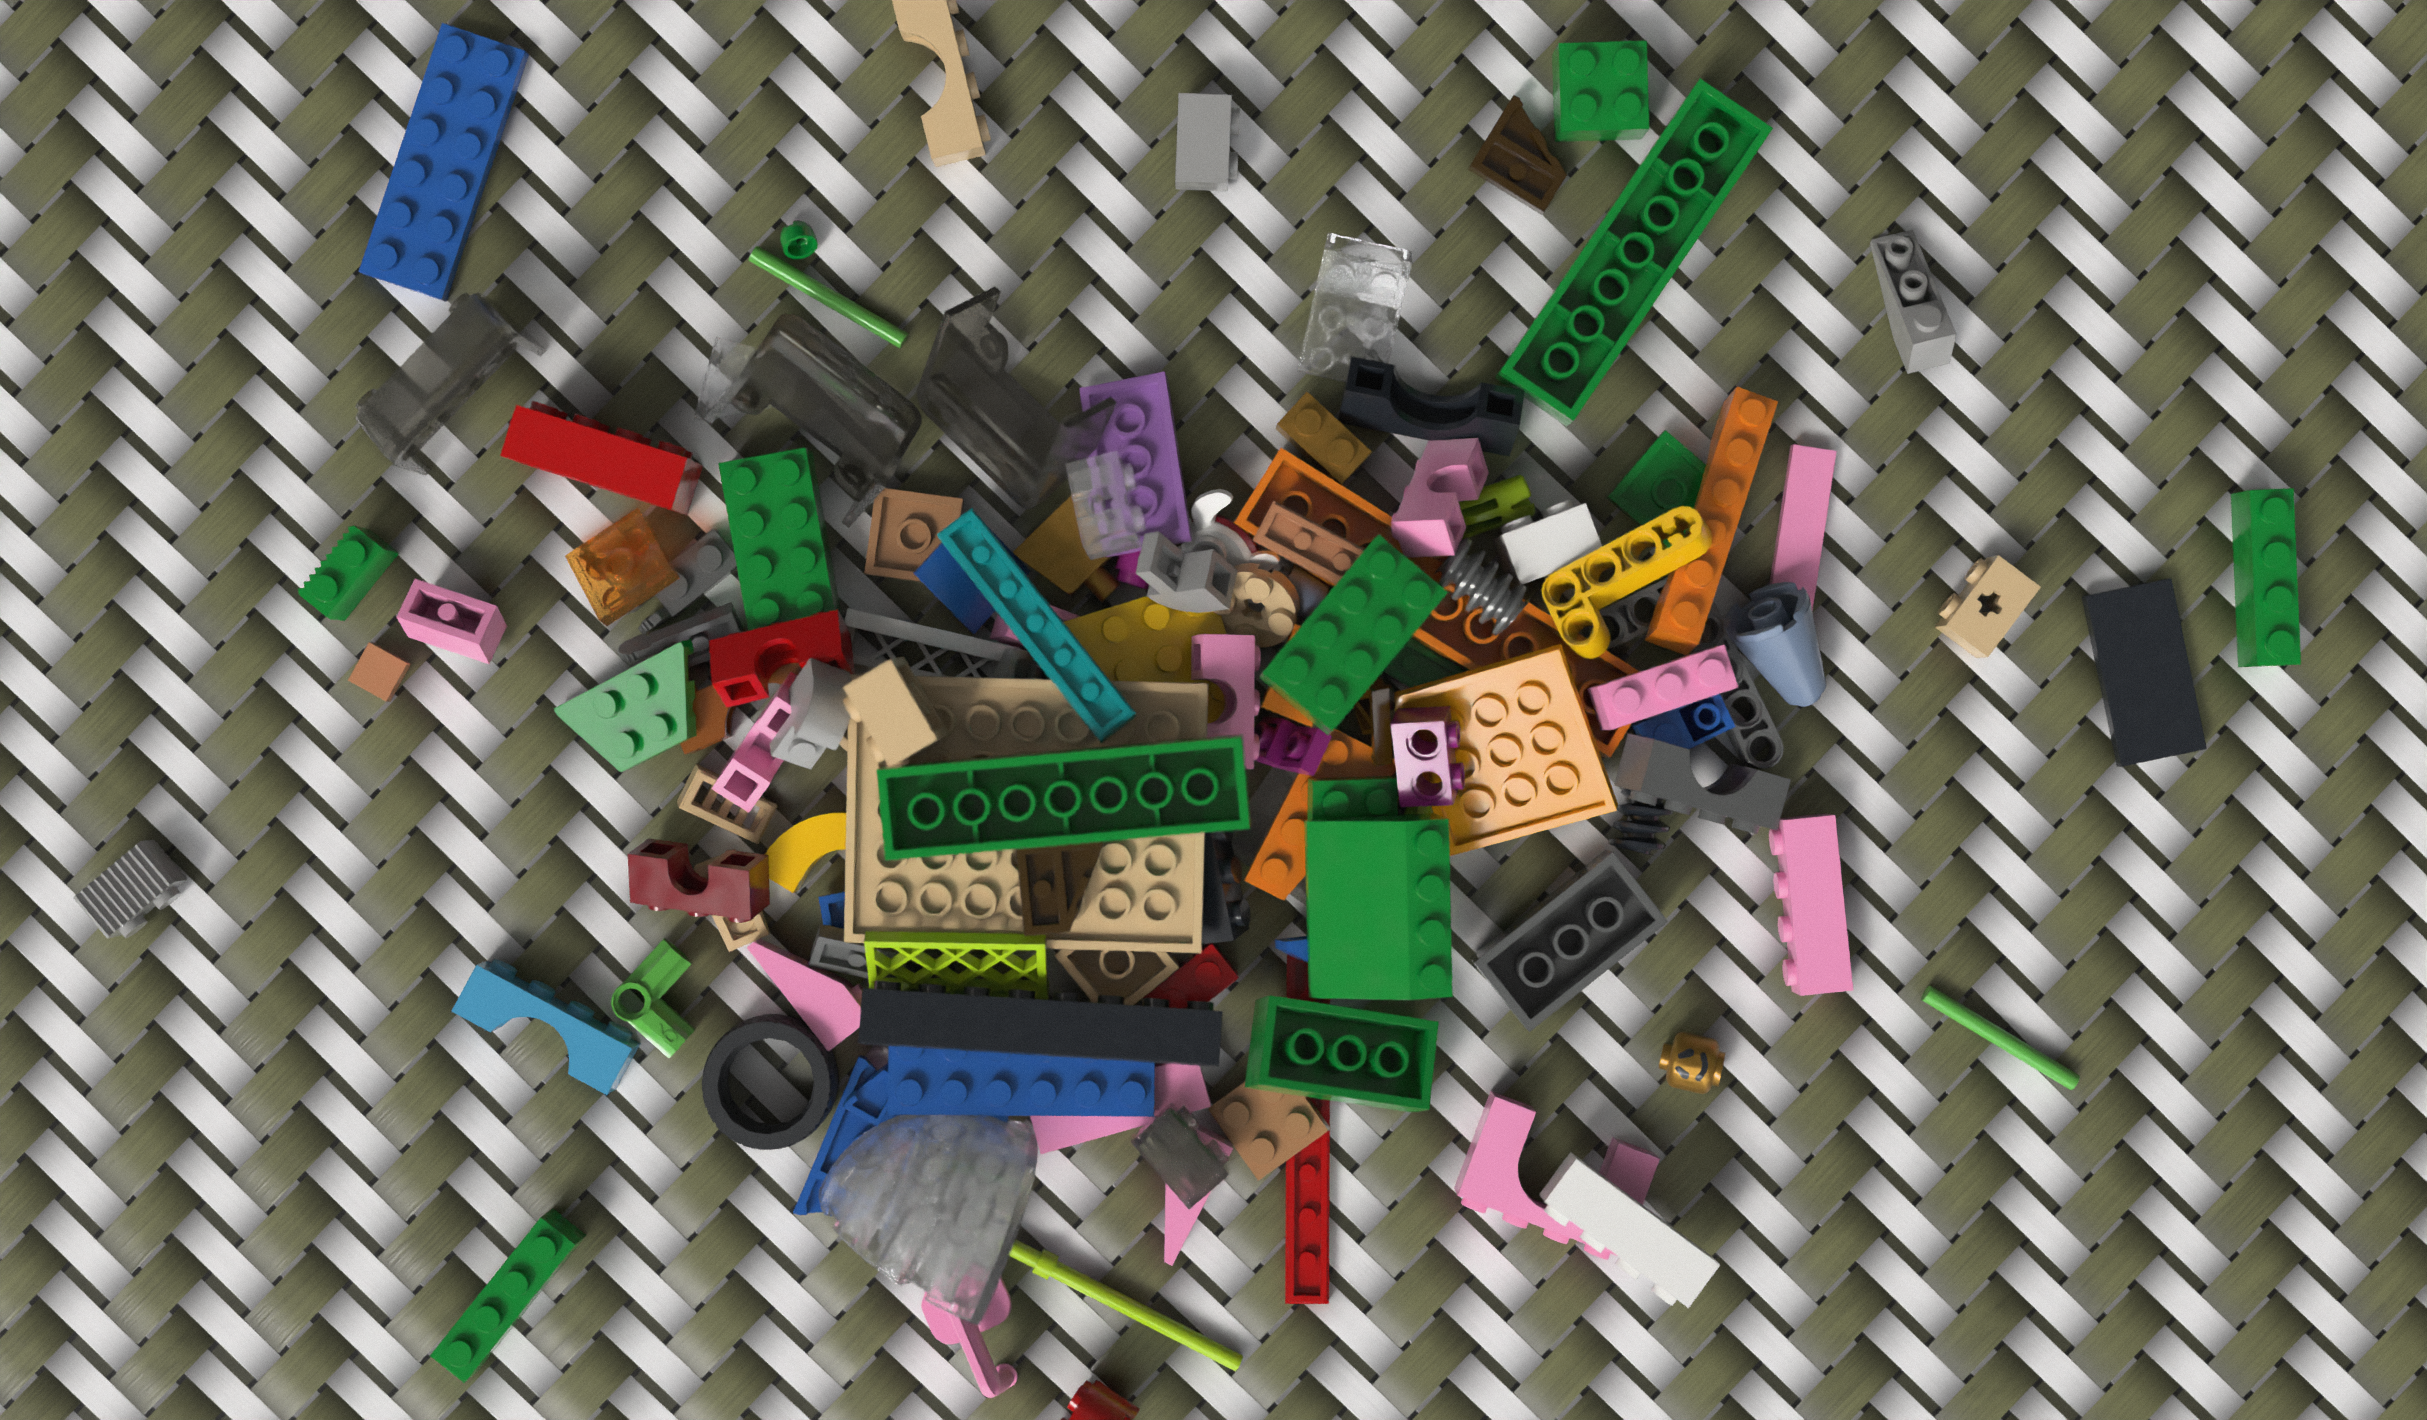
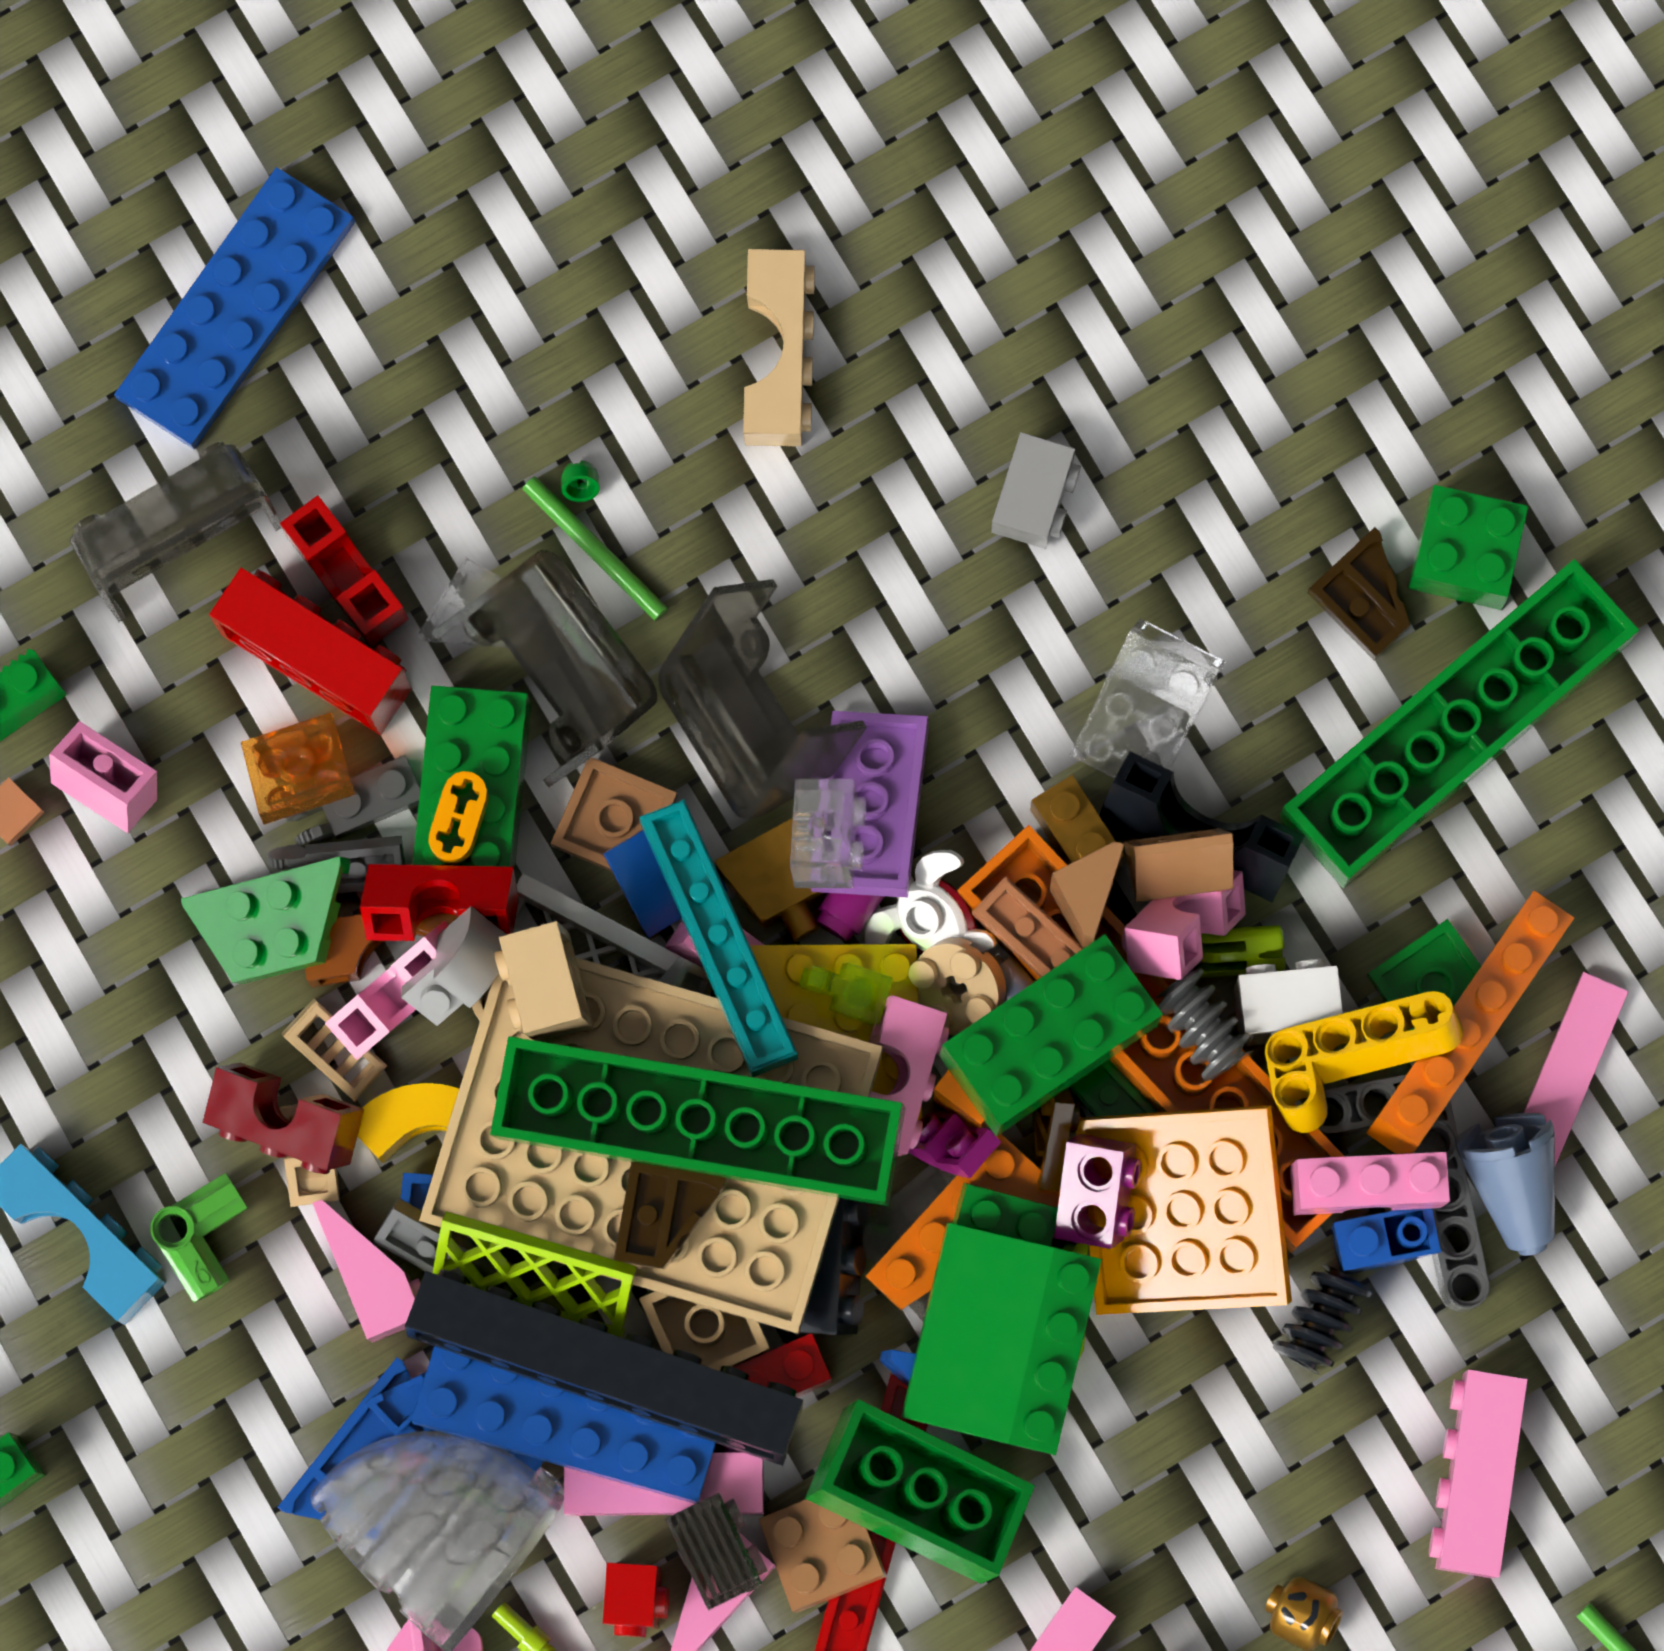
camera: 20 degrees right, 10 degrees down
black tyre [702,1014,839,1150] -> none
light grey brick [1136,532,1238,613] -> none
dark grey brick [1470,850,1668,1032] -> none
dark grey arch [1614,734,1791,834] -> none
none -> red arch [279,495,409,648]
none -> light orange beam [429,771,489,865]
none -> red brick [603,1563,670,1638]
none -> clear neon green plate [798,962,893,1025]
none -> medium nougat slope [1050,841,1124,948]
none -> medium nougat slope [1124,828,1233,902]

